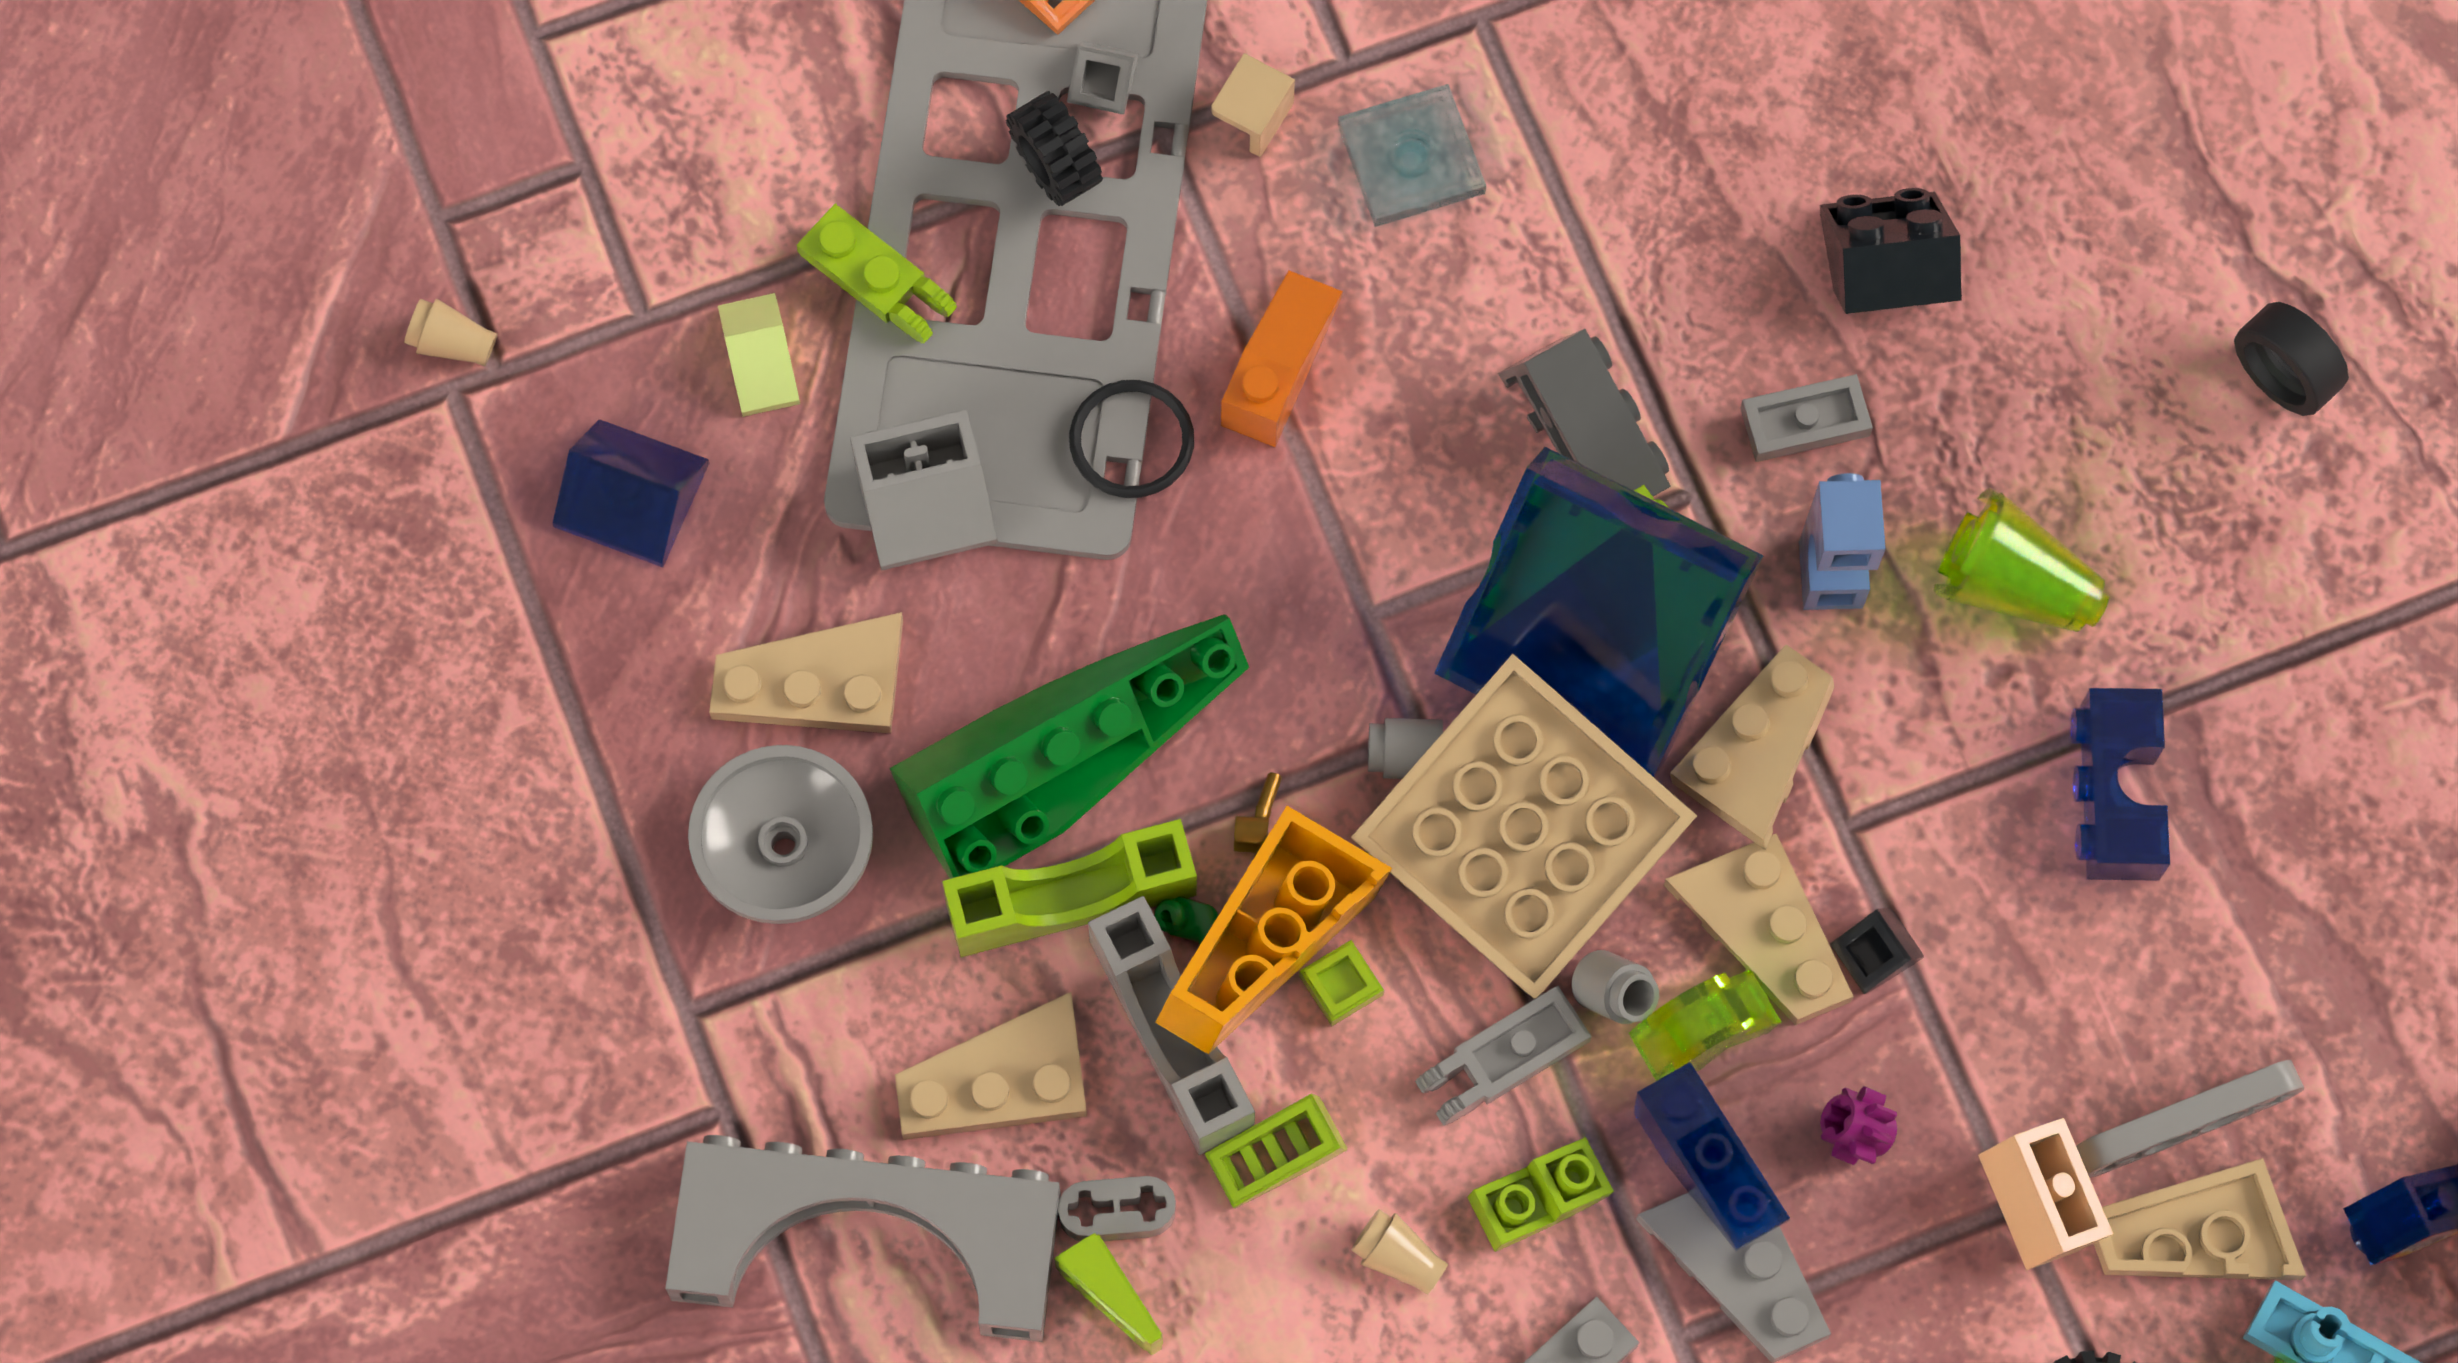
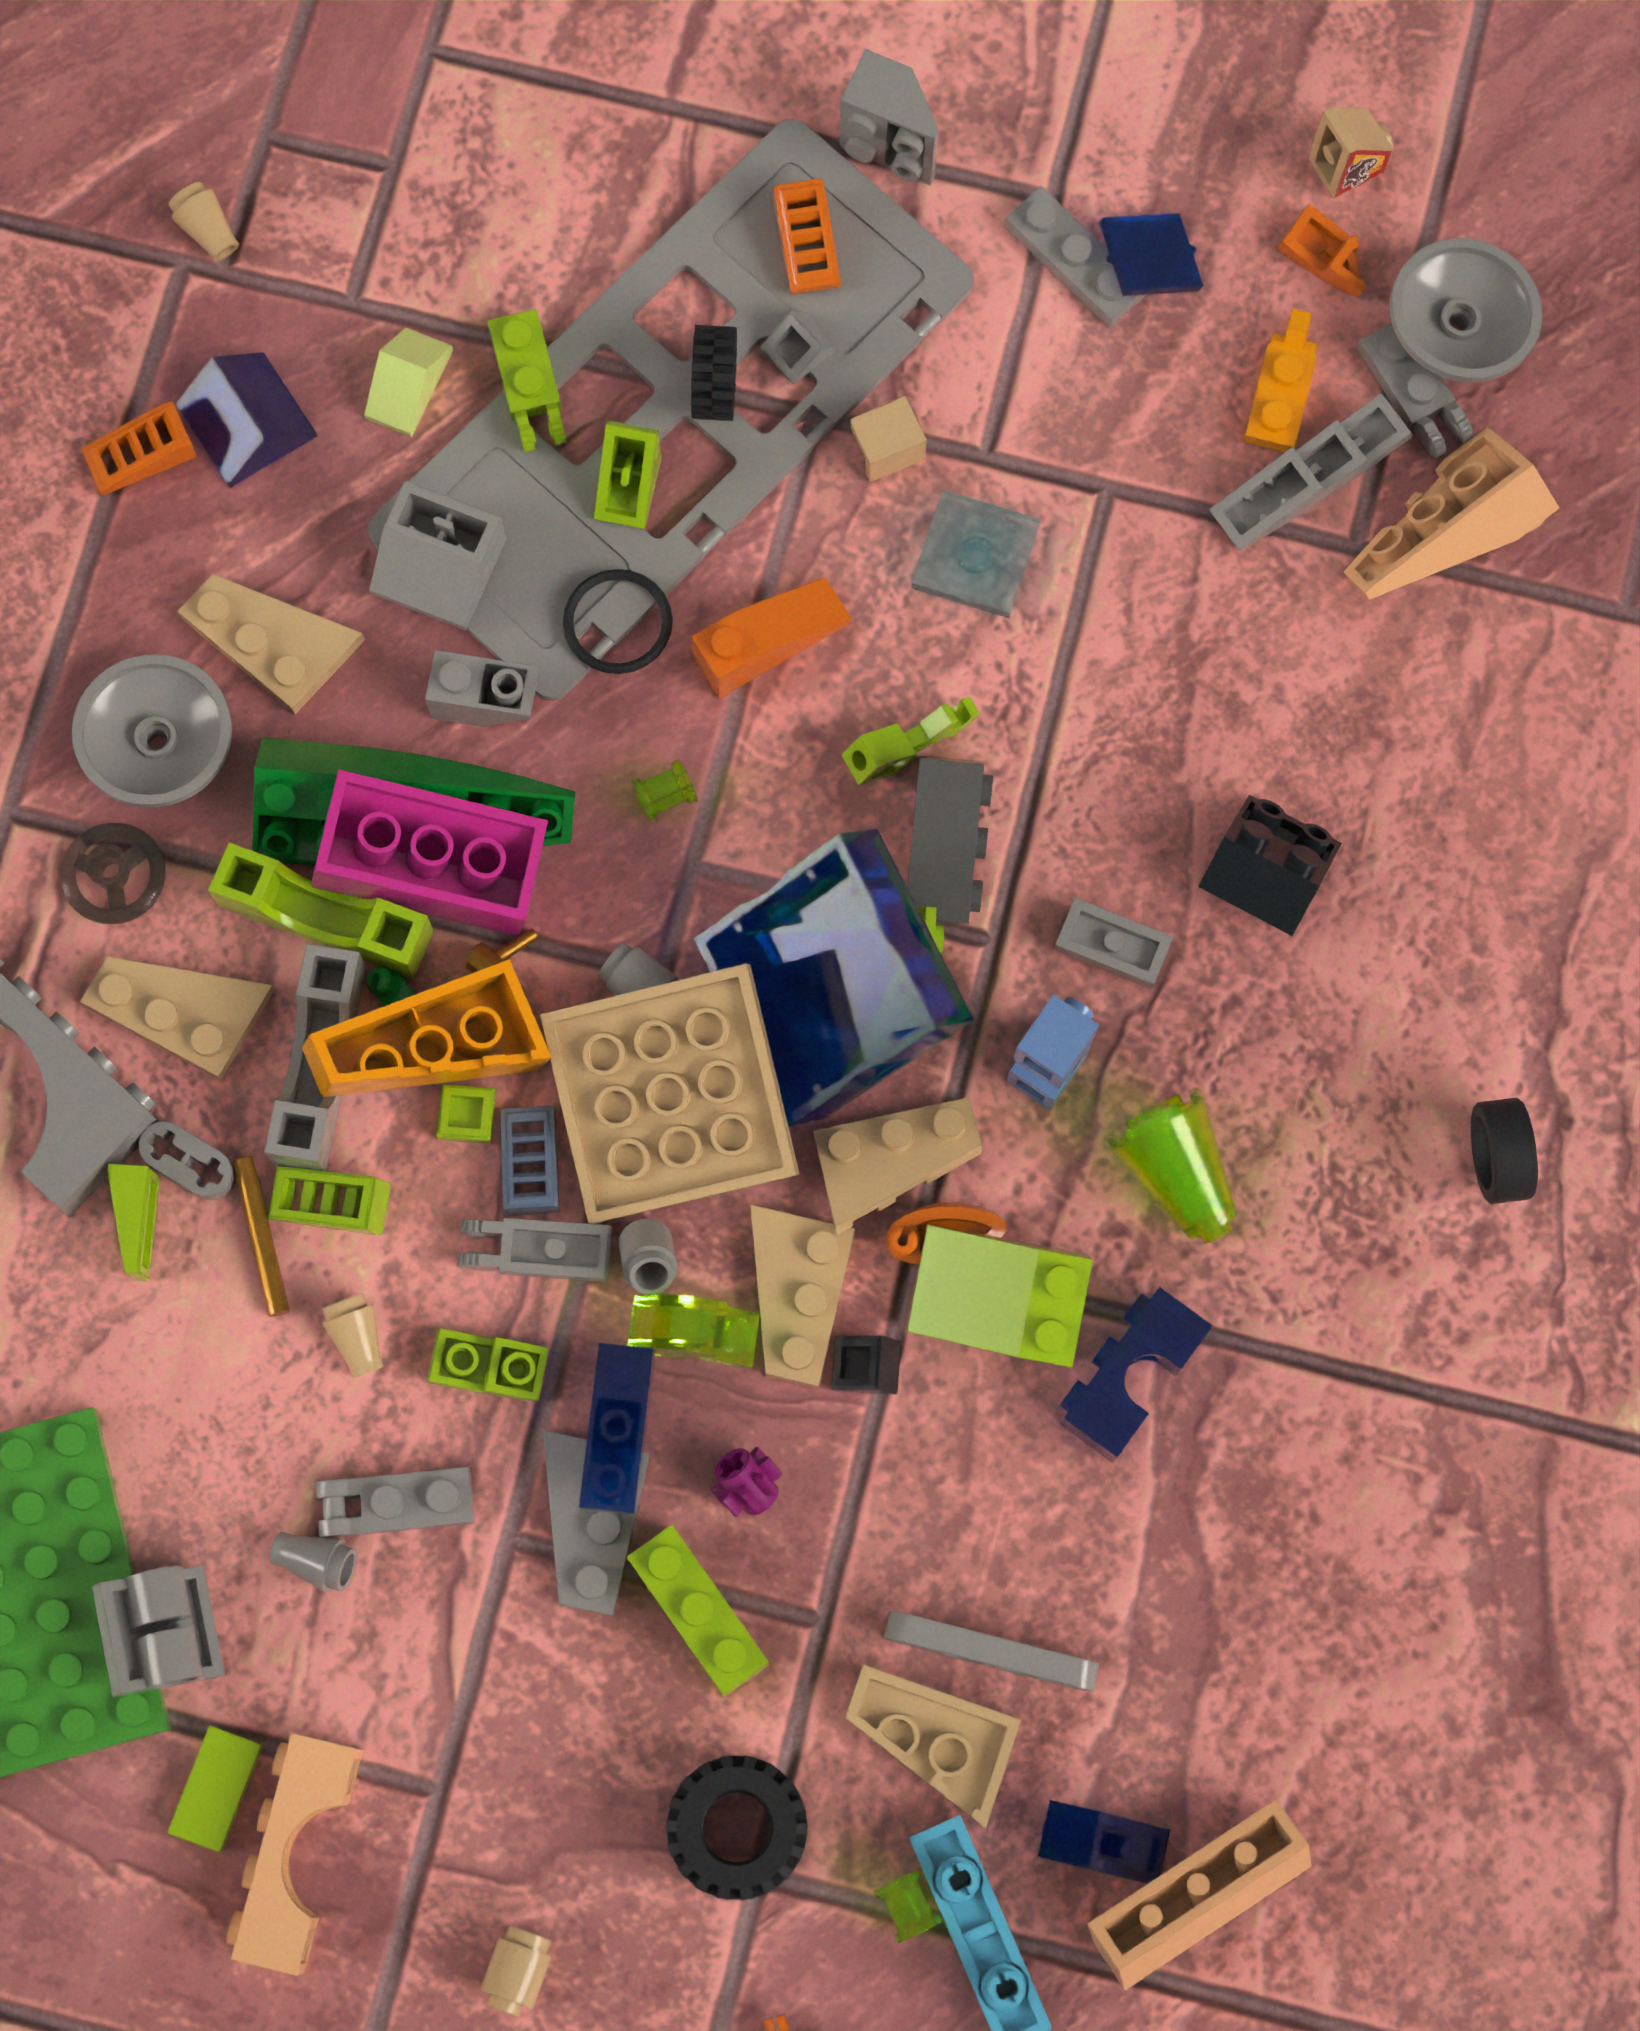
camera: 35 degrees right, 5 degrees up
light nougat brick [1978,1118,2113,1270] -> none
none -> clear smoke piece [60,823,166,925]
none -> orange slope [81,400,197,496]
none -> pearl gold bar [232,1156,290,1317]
none -> dark pink slope [311,769,548,936]
none -> light grey slope [425,650,539,727]
none -> sand blue slope [501,1105,560,1216]
none -> lime slope [594,420,661,529]
none -> lime arch [627,1525,769,1698]
none -> clear neon green bush [630,759,698,823]
none -> lime piece [842,697,980,786]
none -> orange arm [886,1203,1007,1266]
none -> lime slope [907,1224,1093,1368]

